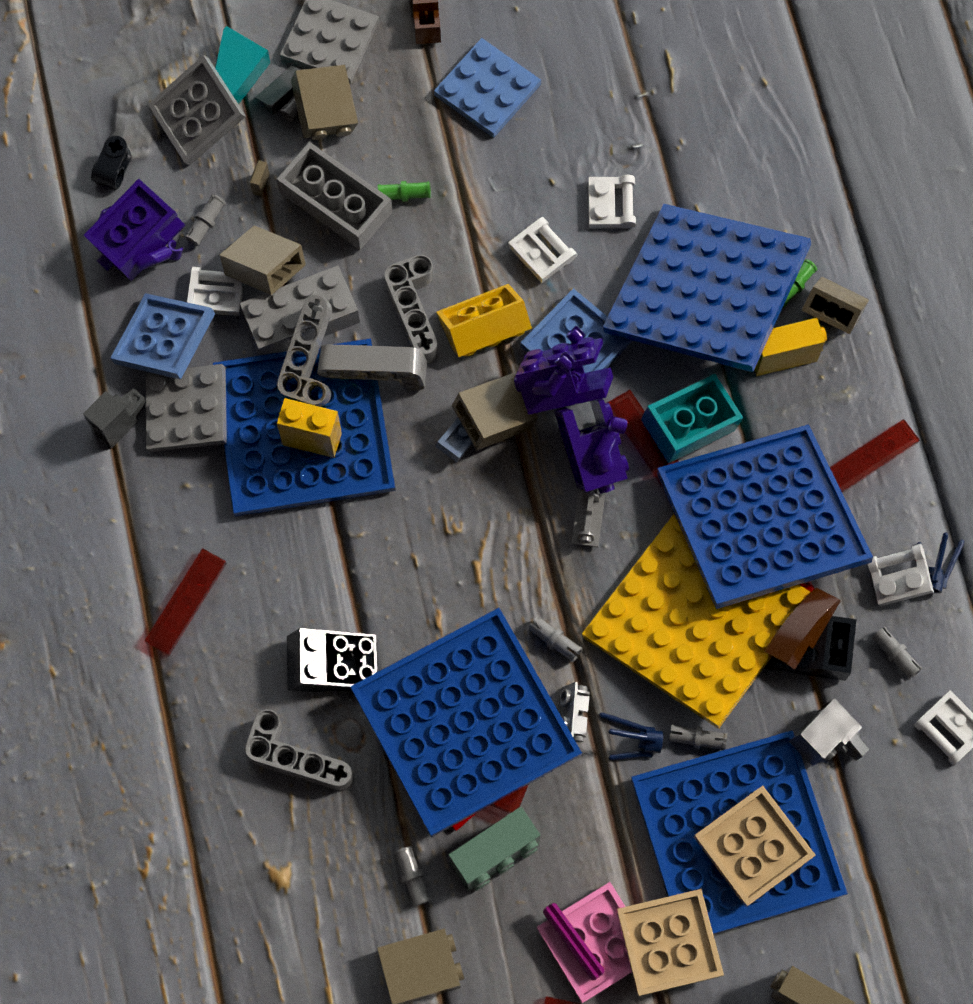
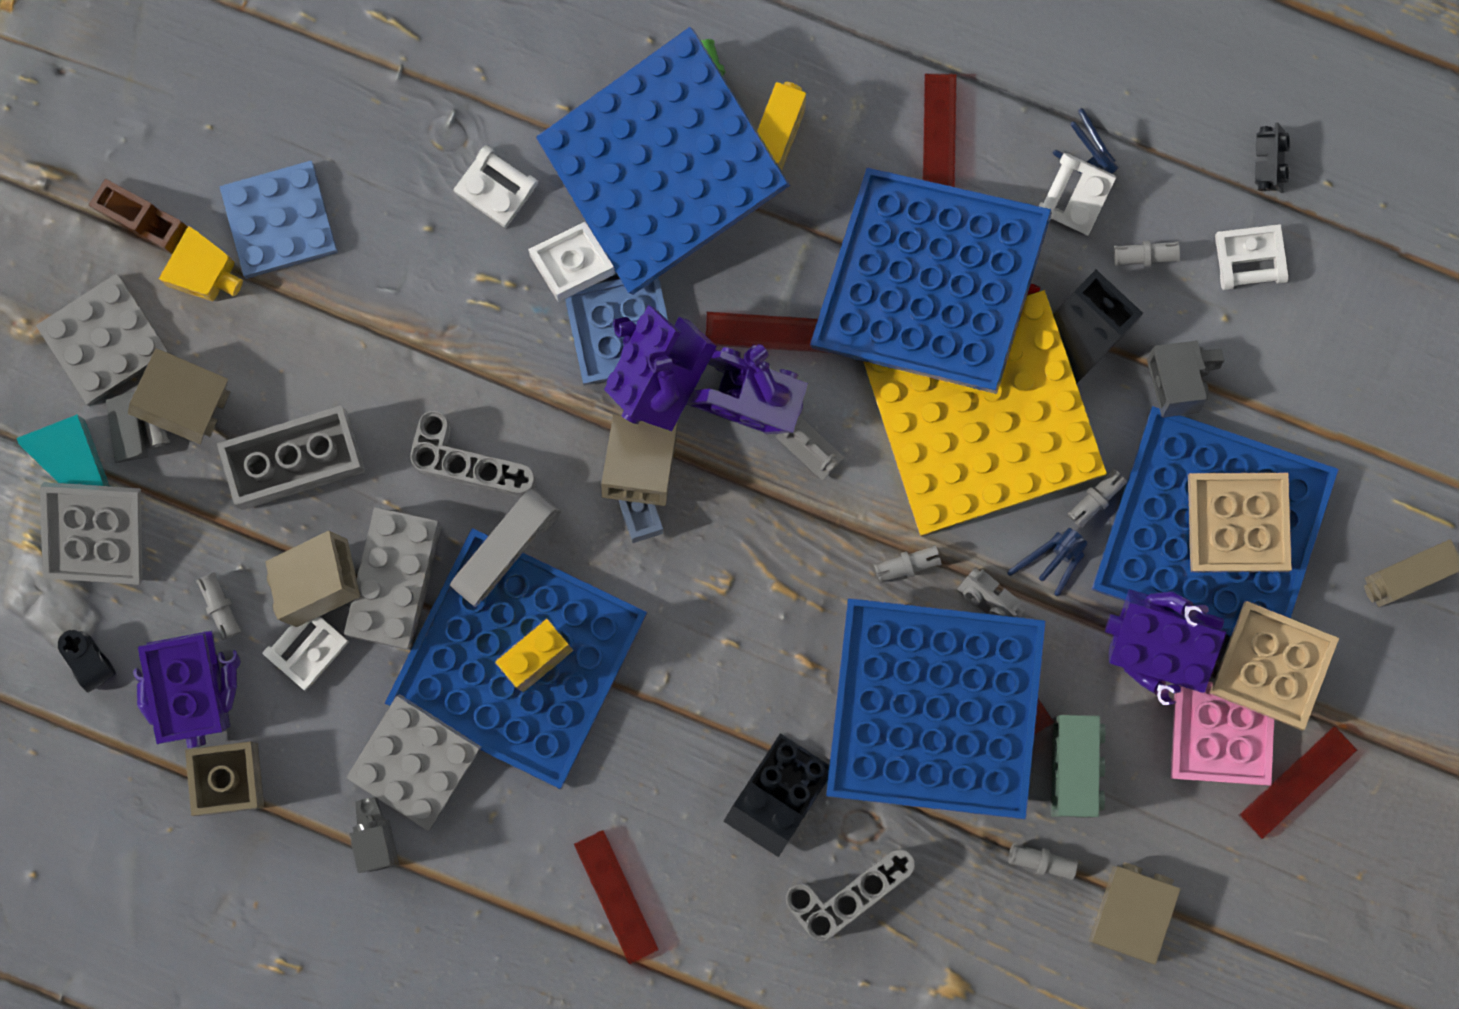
camera: 50 degrees left, 10 degrees up
medium blue plate [110,293,215,379] -> none
dark tan tile [250,160,270,197] -> none
light grey beam [277,295,332,407] -> none
bright green pin [378,181,431,202] -> none
yellow slope [436,284,532,357] -> none
white plate [508,217,578,283] -> none
magenta axle [543,903,604,980] -> none
teal brick [641,374,743,464] -> none
reddish brown slope [765,587,841,670] -> none
dark tan brick [802,277,869,334] -> none
none -> yellow torso [159,226,243,301]
none -> dark tan brick [185,742,264,817]
none -> white plate [528,222,615,302]
none -> dark purple torso [1105,589,1226,705]

